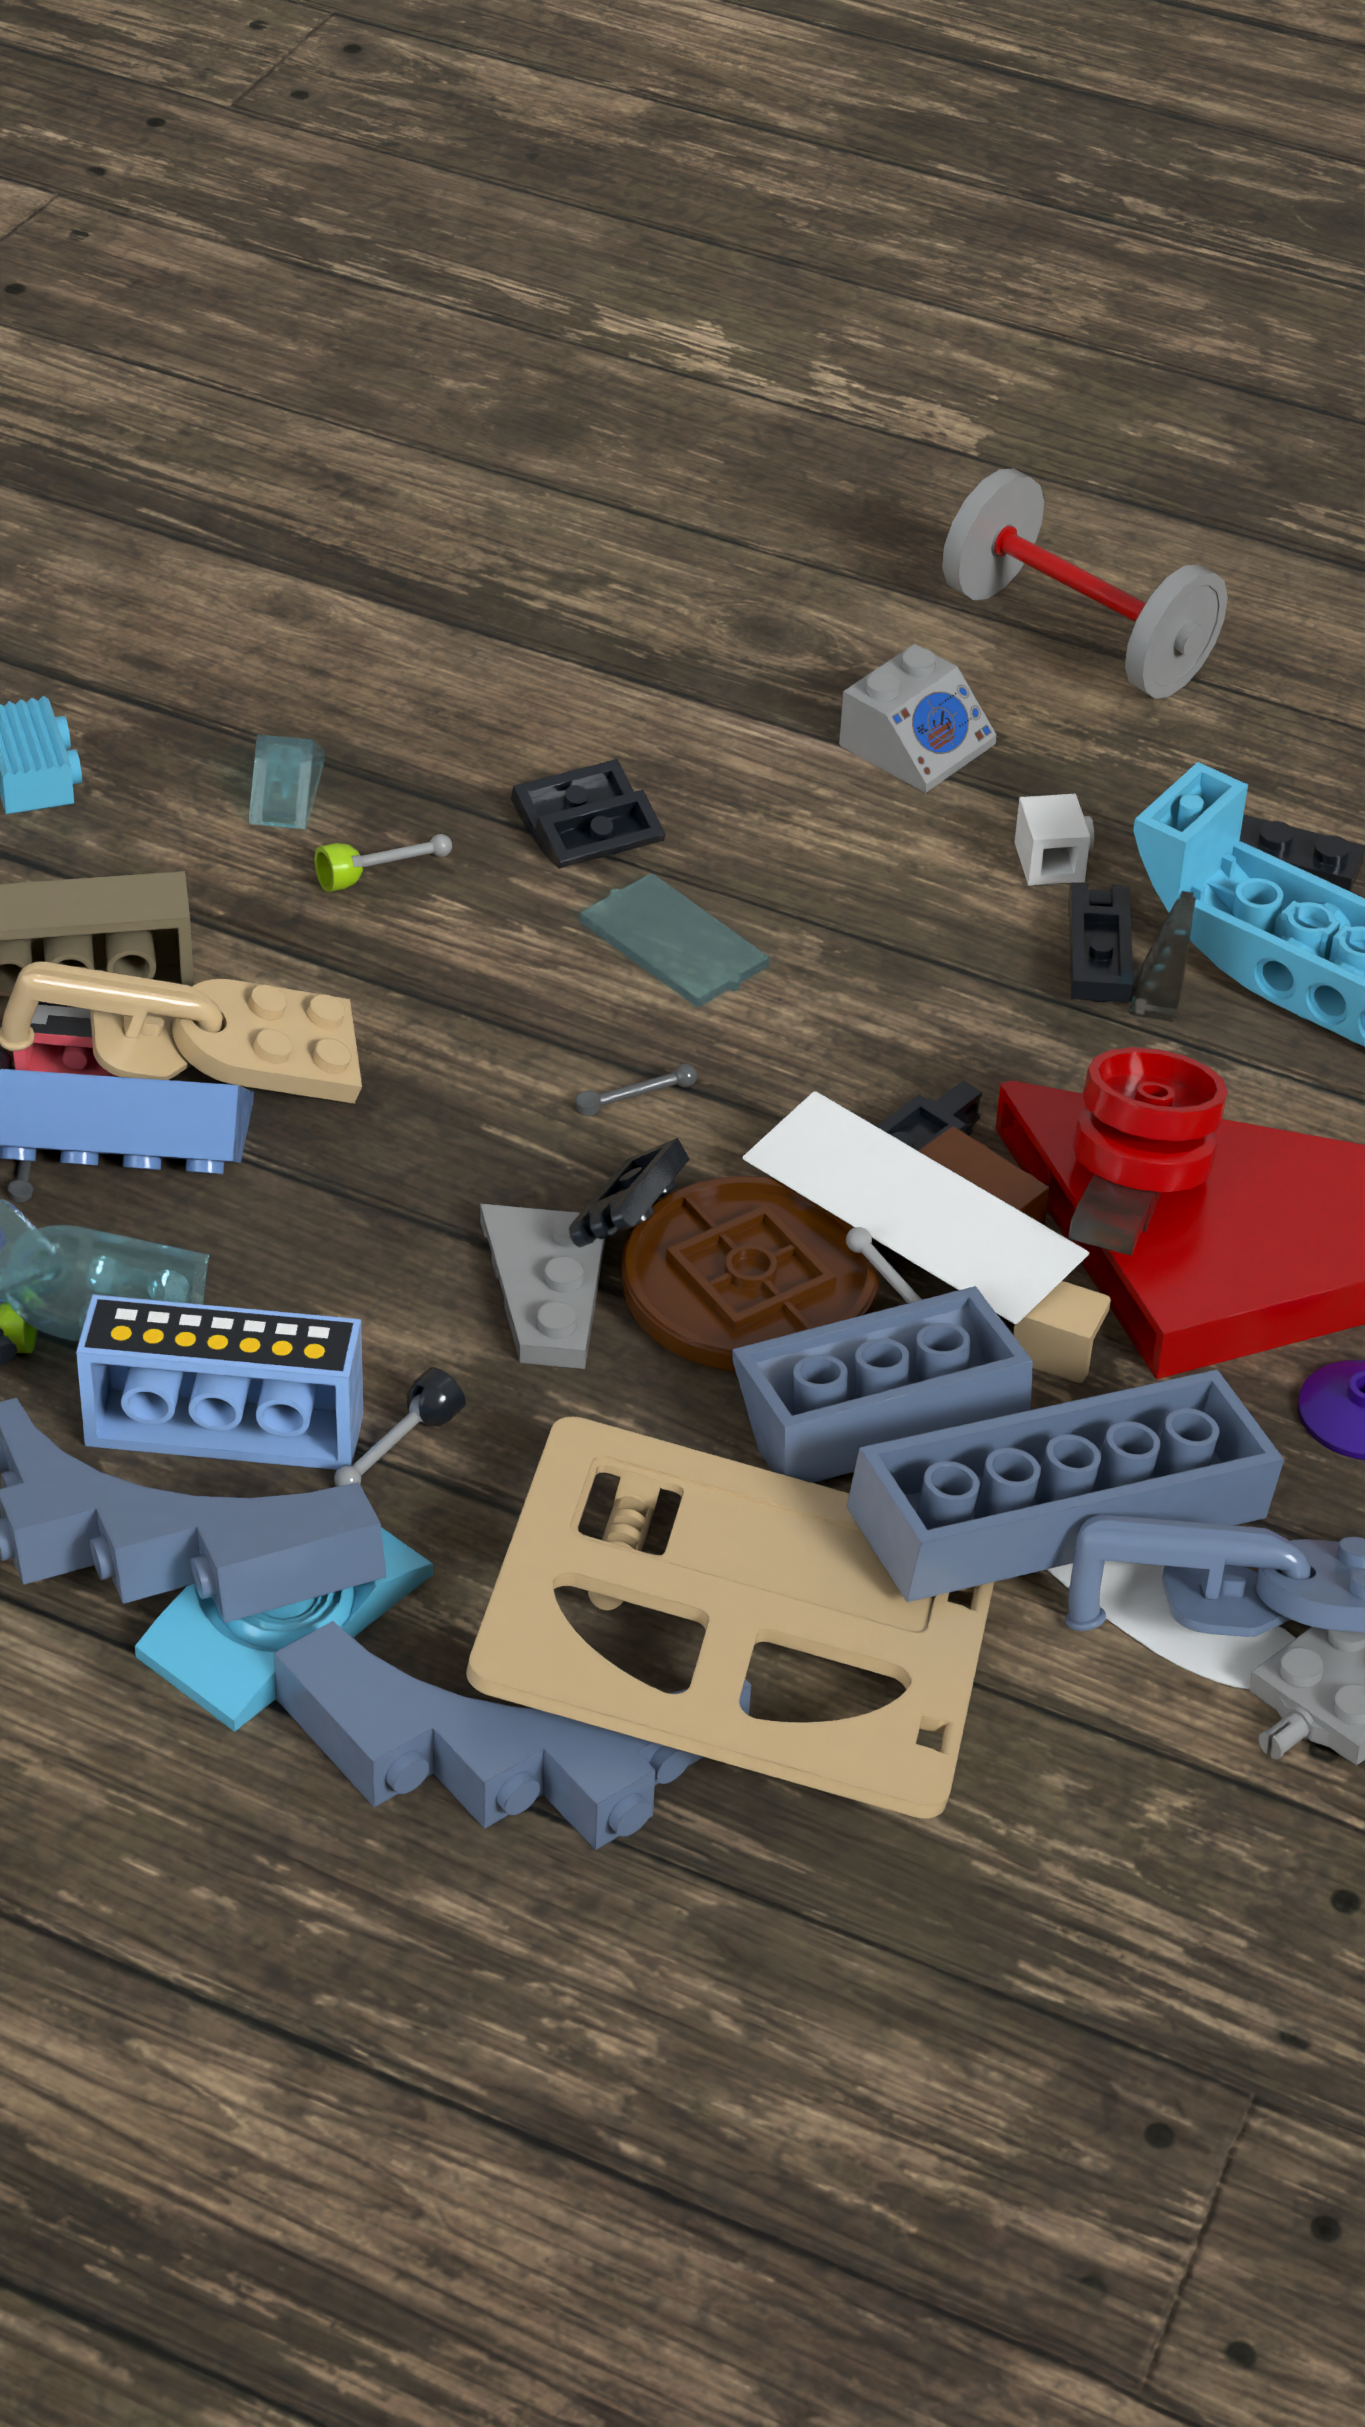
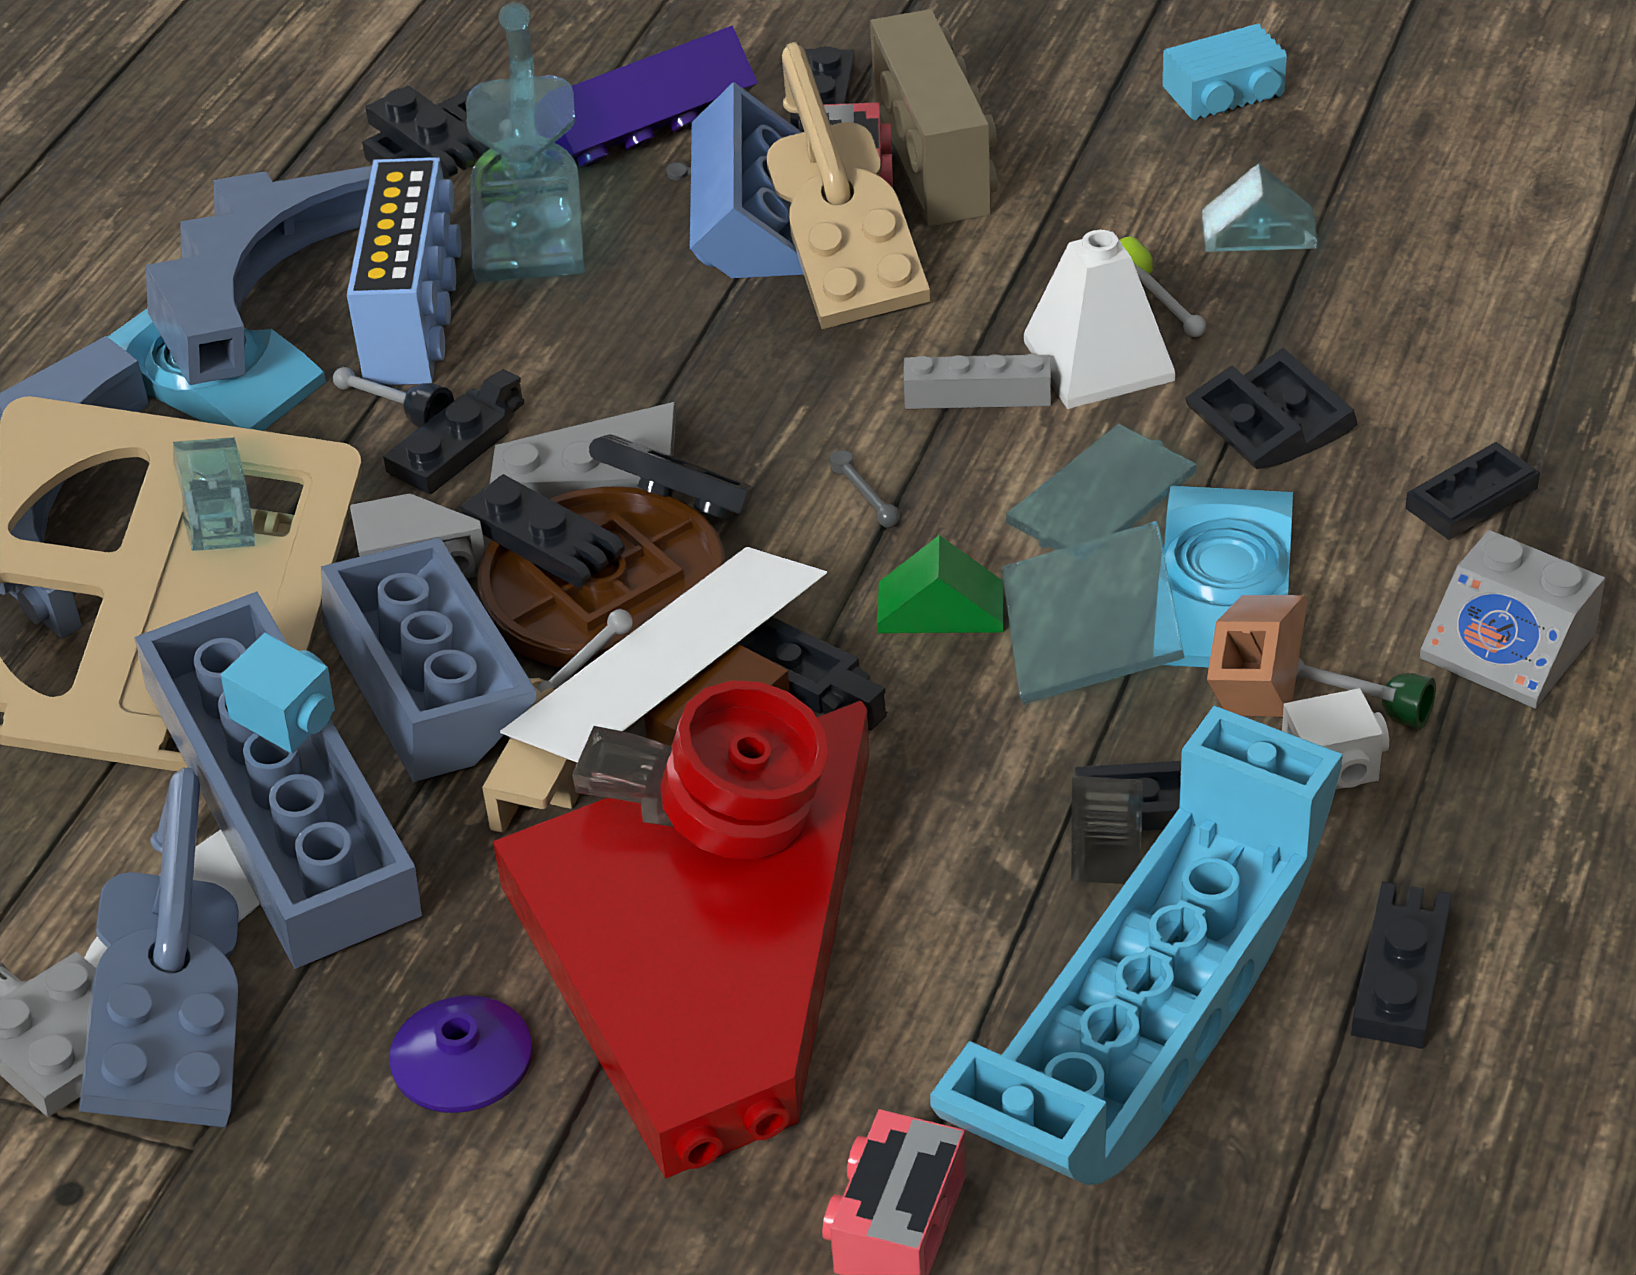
camera: 90 degrees right, 0 degrees up
none -> clear light blue slope [173,437,255,551]
none -> medium azure brick [221,633,335,753]
none -> light grey slope [350,493,485,578]
none -> black hinge [383,369,524,494]
none -> black hinge [461,474,625,588]
none -> green slope [877,535,1003,634]
none -> light grey piece [904,354,1051,409]
none -> clear light blue piece [1002,521,1185,704]
none -> white slope [1024,230,1175,409]
none -> medium azure slope [1155,486,1293,668]
none -> nougat slope [1207,595,1308,717]
none -> dark green hinge [1296,658,1436,729]
none -> black plate [1405,442,1540,540]

